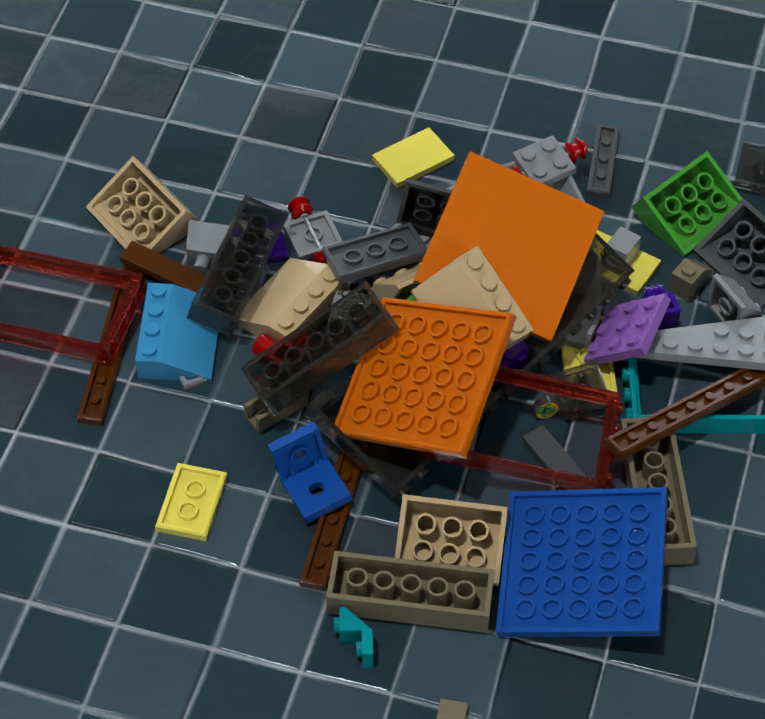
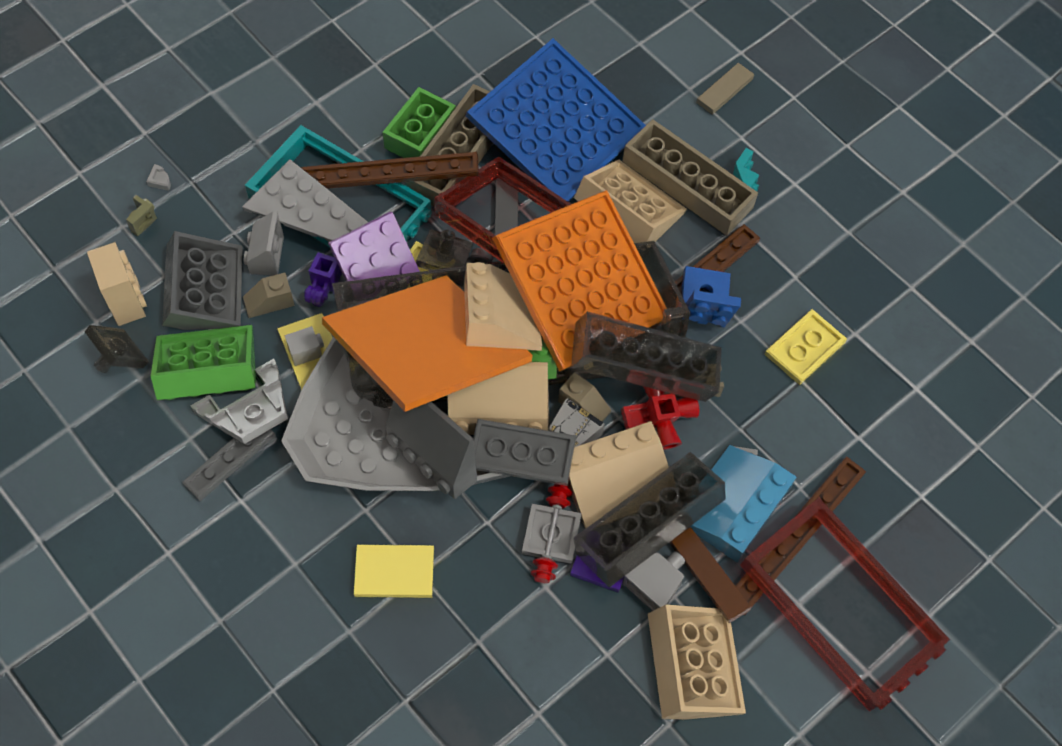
camera: 150 degrees left, 10 degrees up
light grey plate [511,135,588,186] -> none
none -> light grey wing [190,359,288,444]
none -> bright green brick [383,87,456,158]

